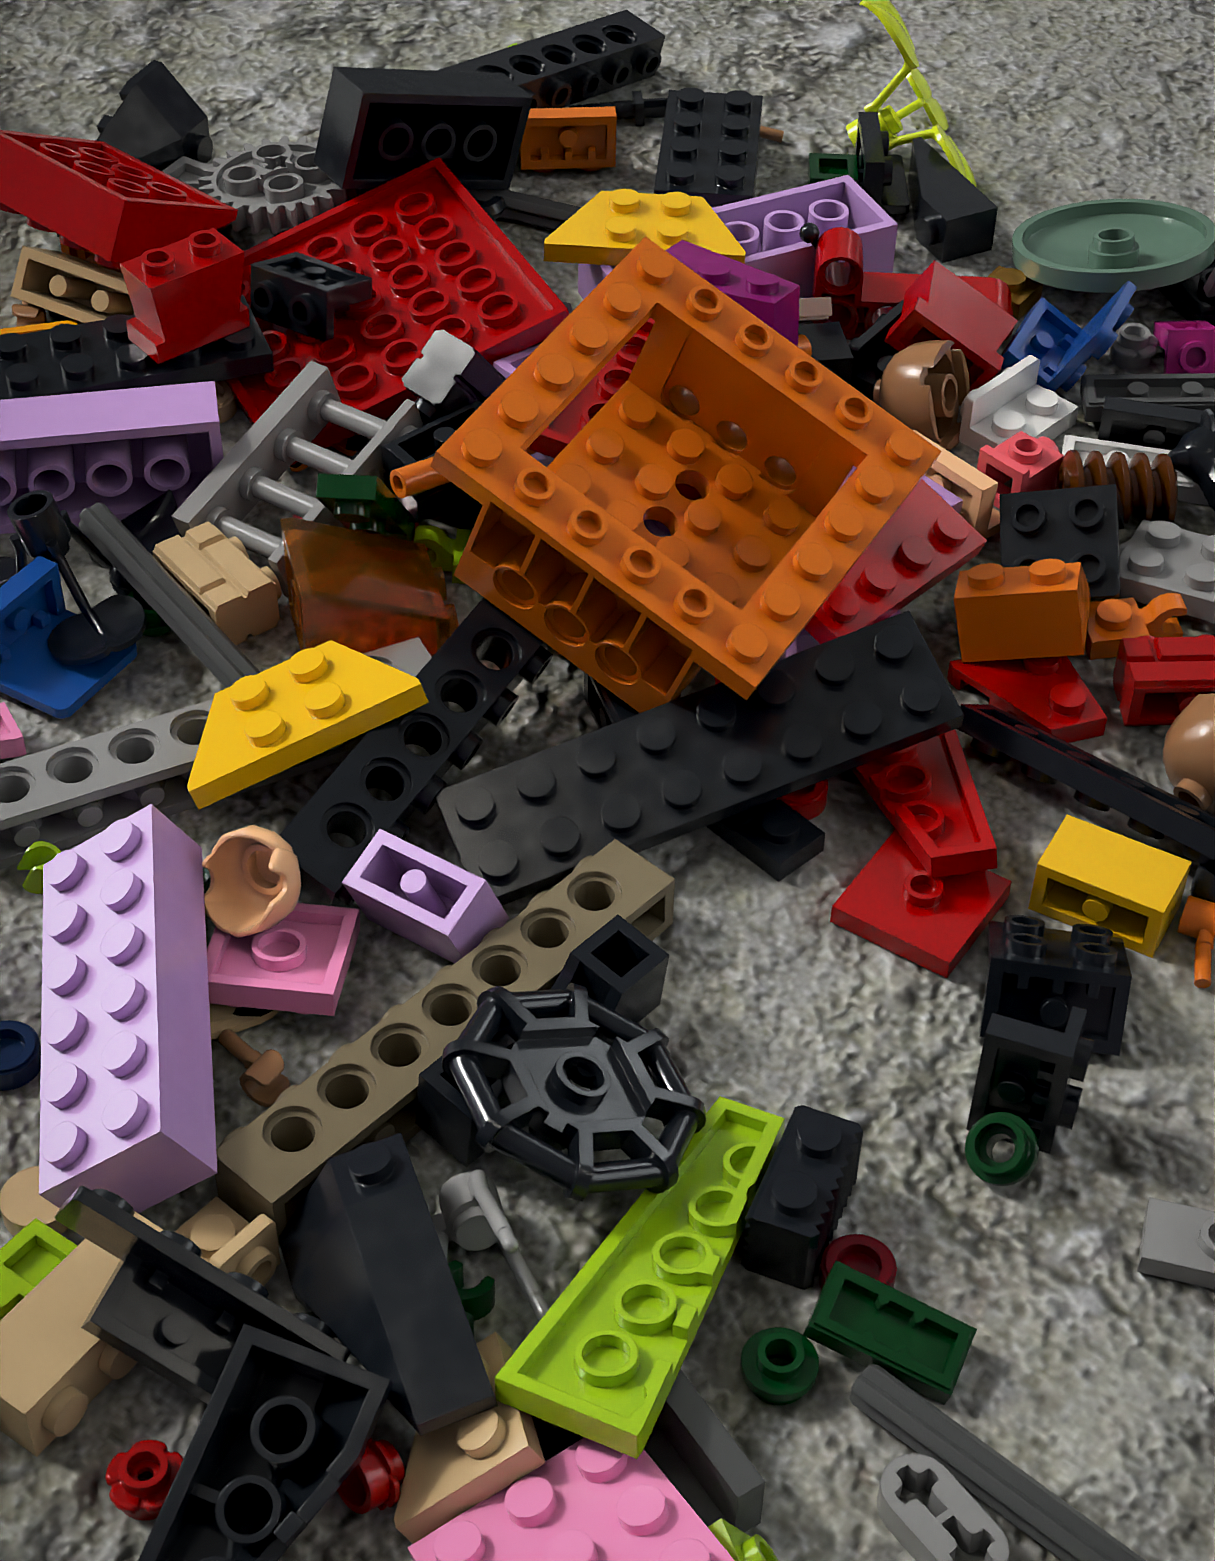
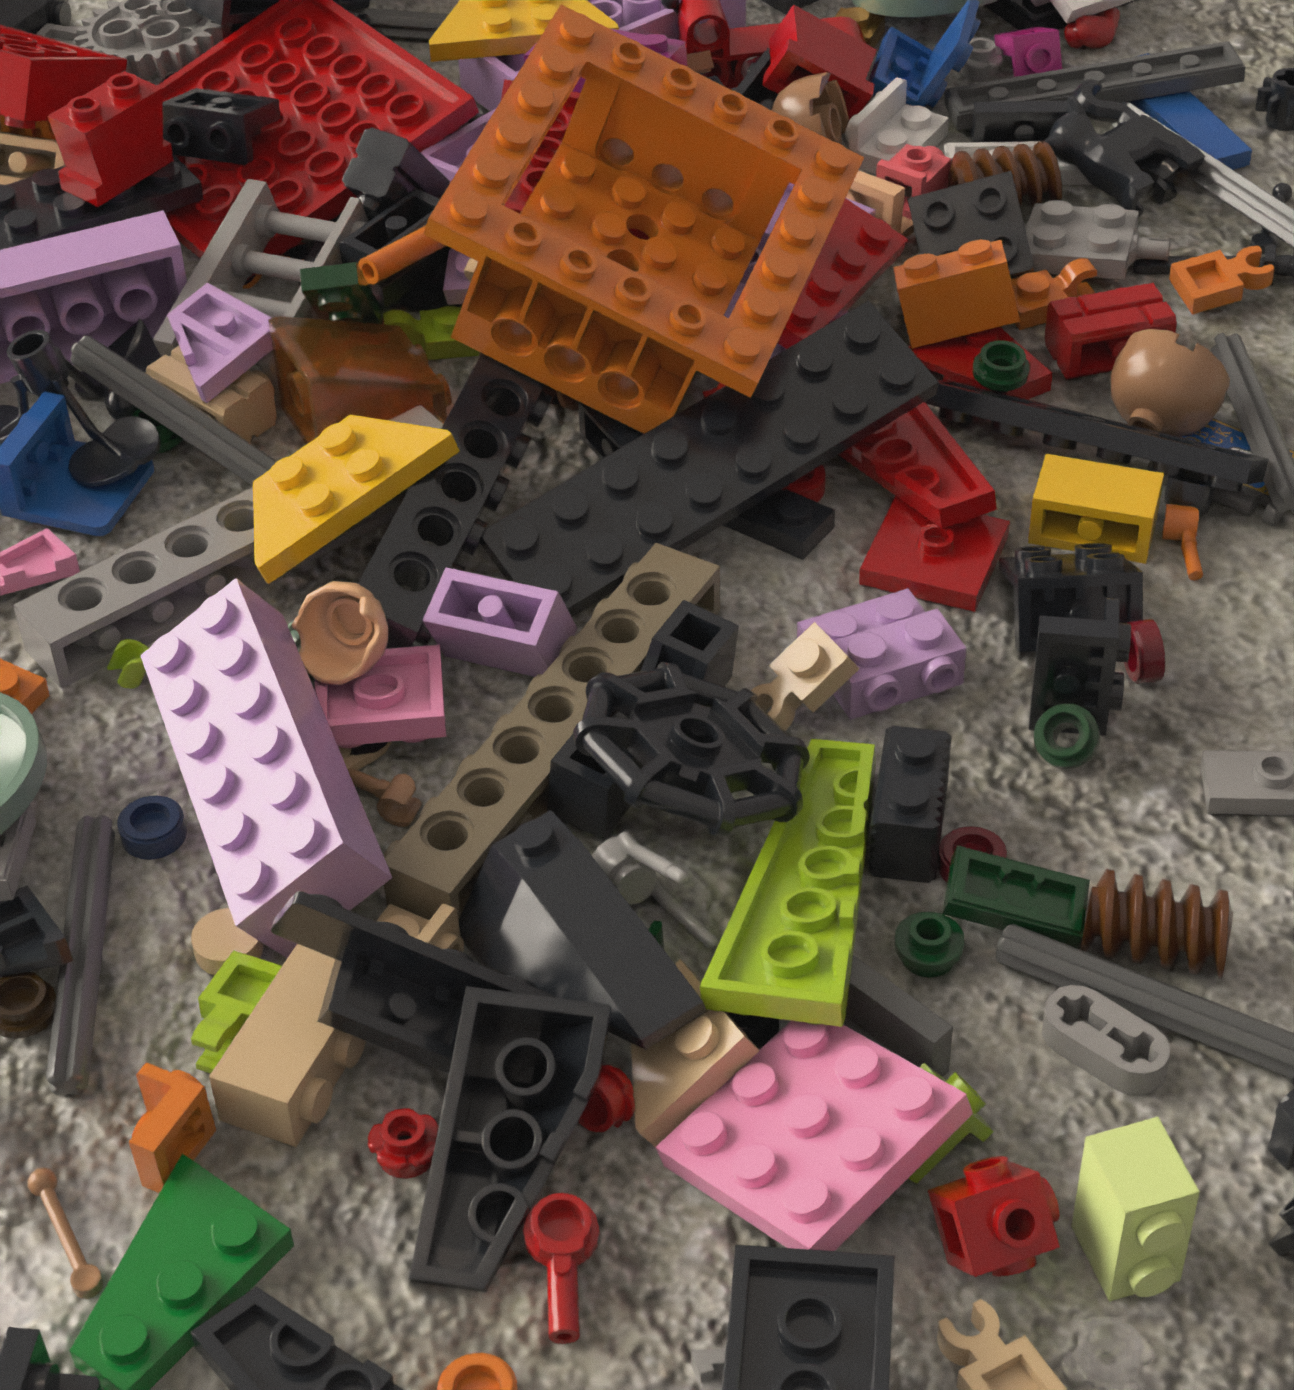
camera: 10 degrees left, 0 degrees up
none -> lavender wing [167,283,286,403]
none -> tan plate [751,622,859,731]
none -> lavender plate [797,588,966,720]
none -> dark green plate [972,340,1030,392]
none -> reddish brown piece [1081,869,1233,980]
none -> dark red tile [1124,619,1165,684]

